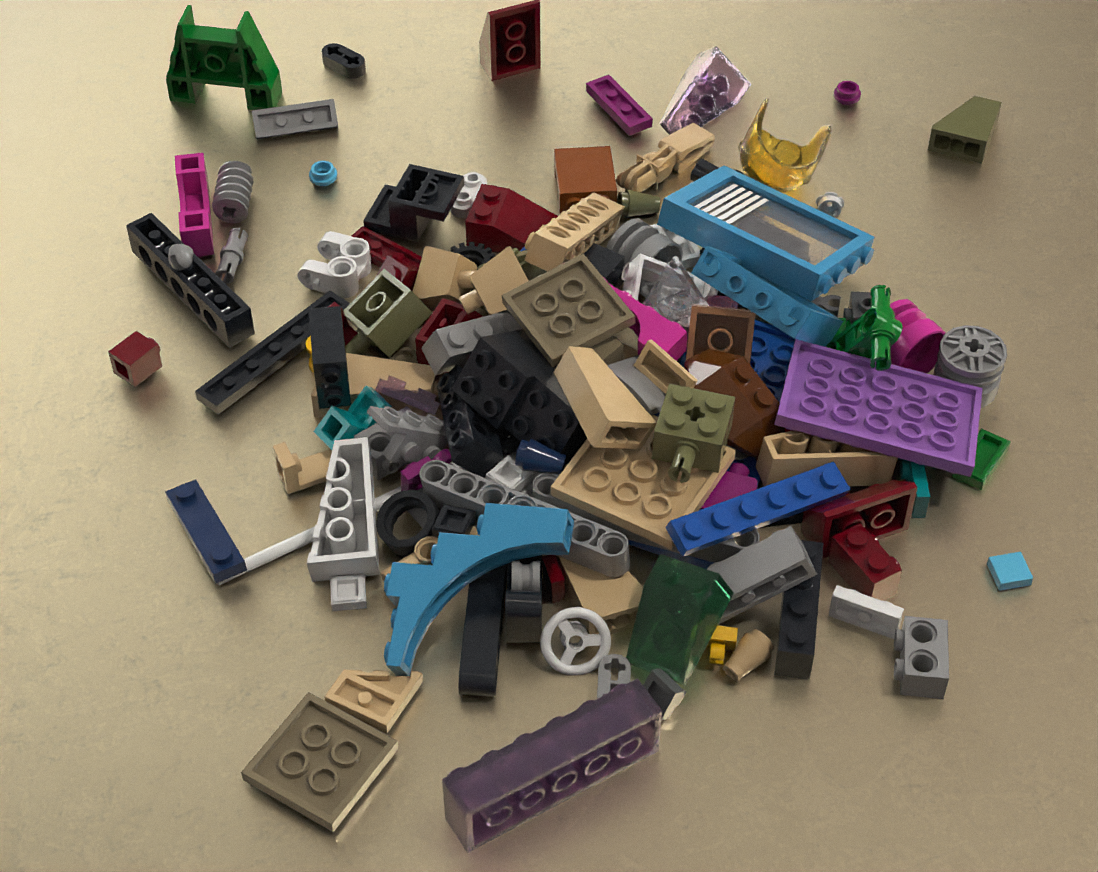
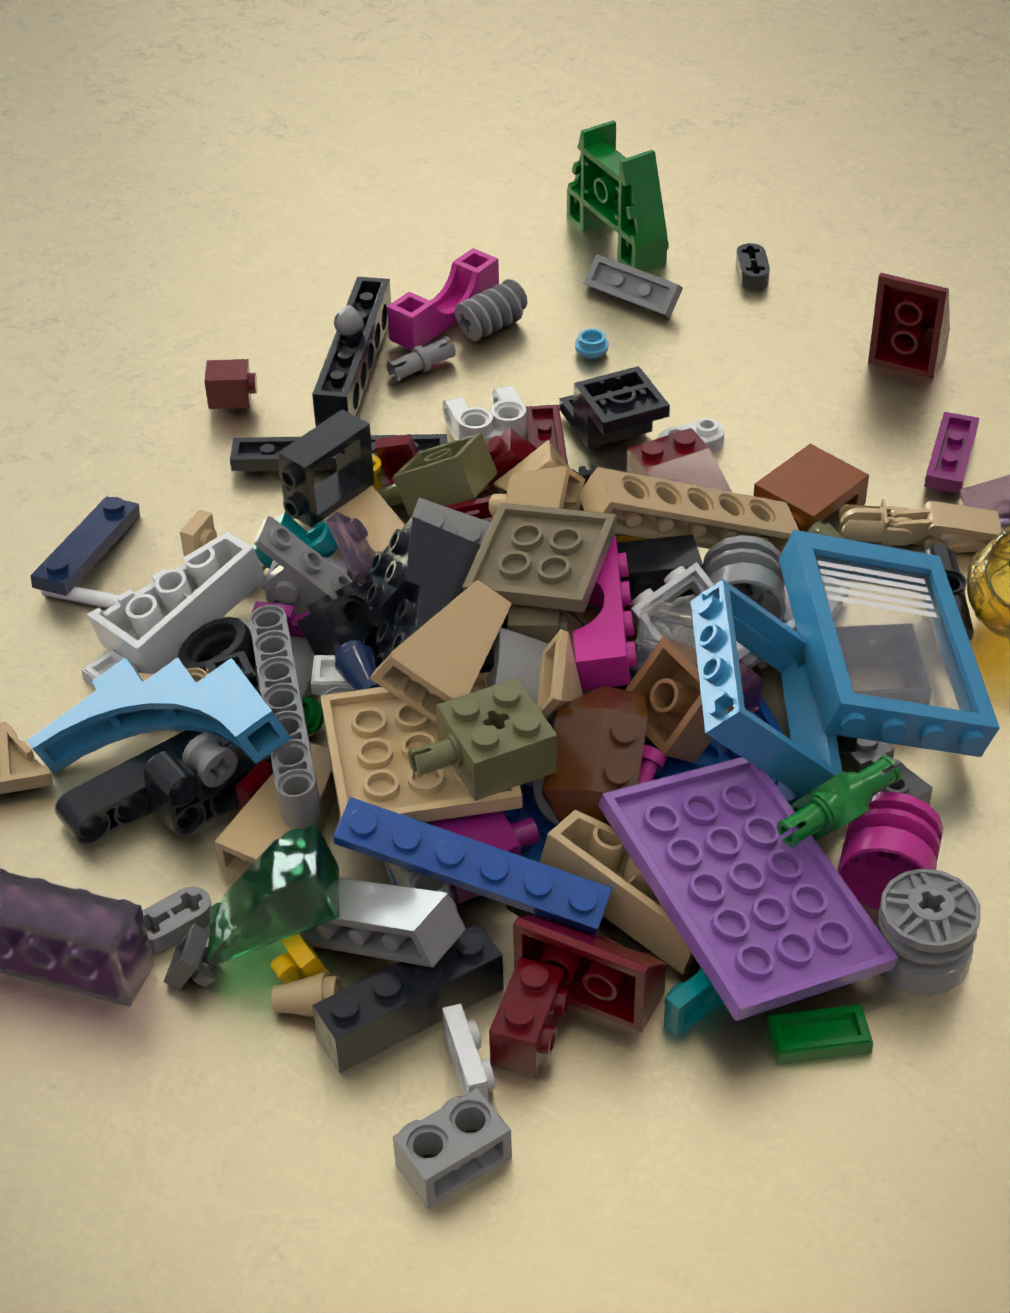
camera: 50 degrees right, 5 degrees down
white piece [540,607,611,675] -> none
medium azure tile [987,552,1033,591] -> none

